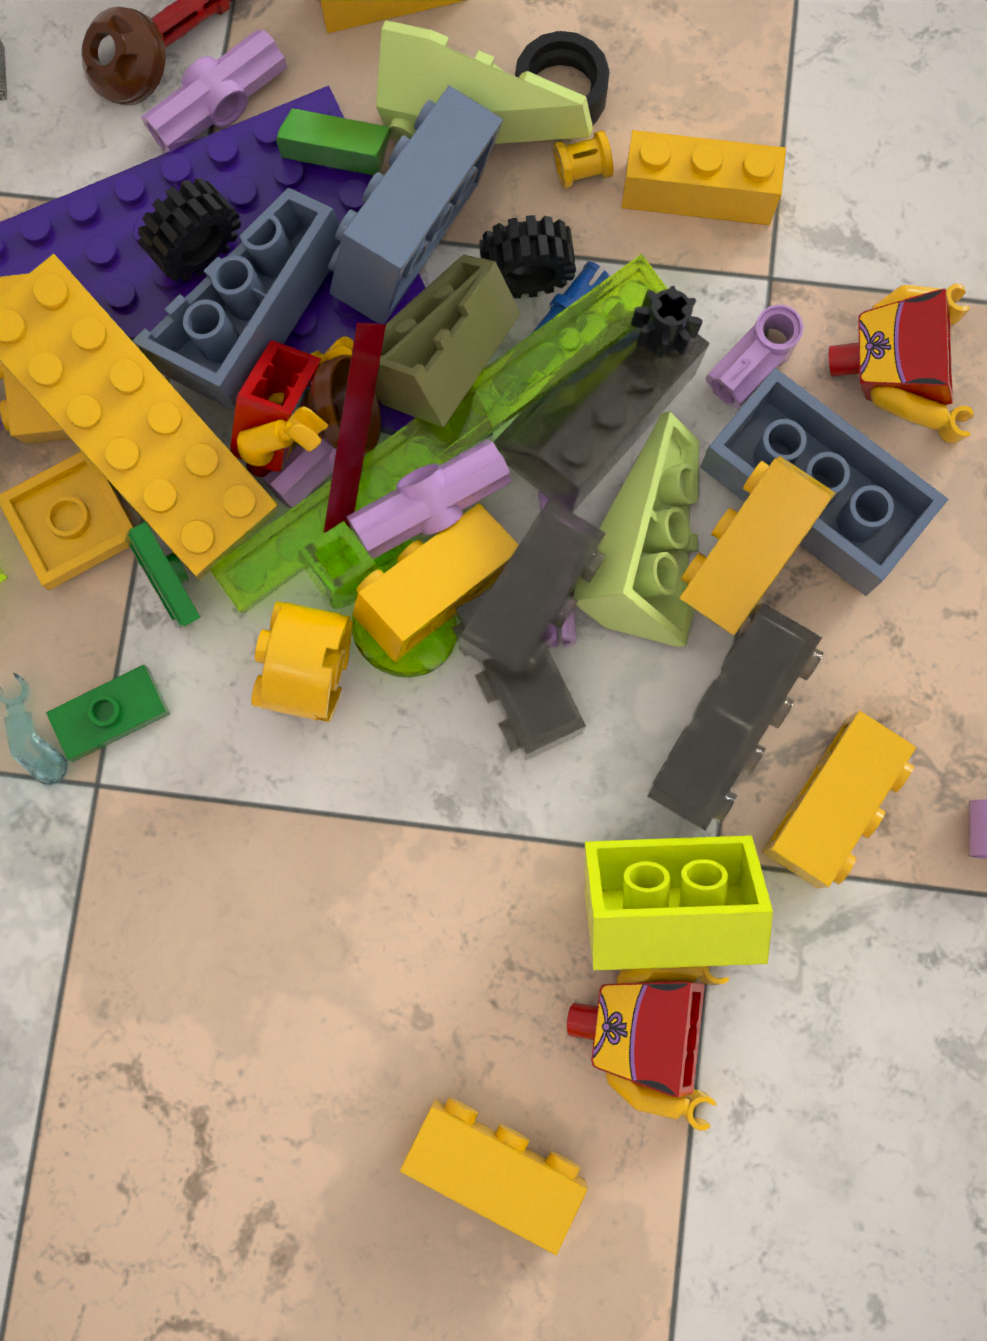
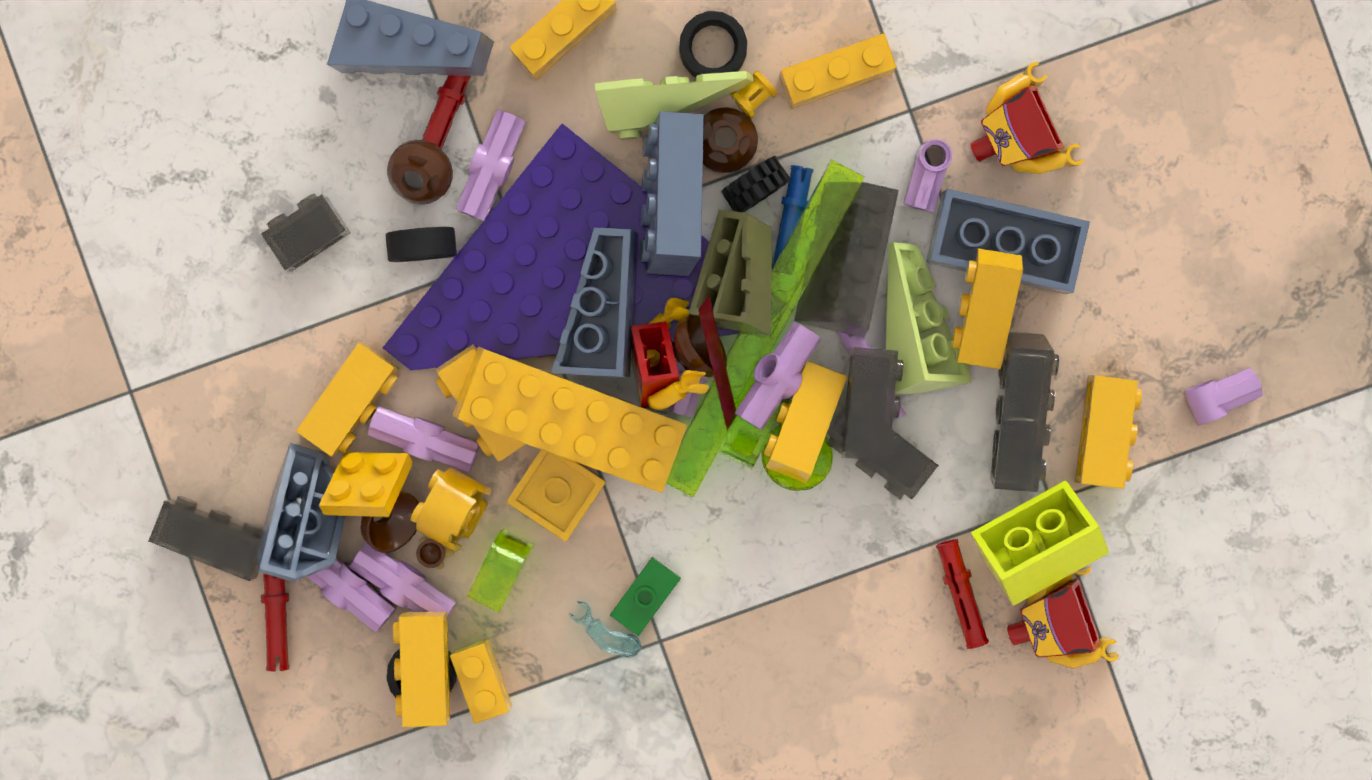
camera: 30 degrees left, 10 degrees up
green plate [125,521,201,628] -> none
black tyre [138,178,241,282] -> none
yellow brick [251,601,353,722] -> none
bright green slope [276,108,391,175] -> none
yellow brick [400,1097,588,1256] -> none
black gear [630,286,703,359] -> none
none -> black tyre [385,226,457,262]
none -> reddish brown piece [703,107,758,173]
none -> red pin [936,539,989,649]

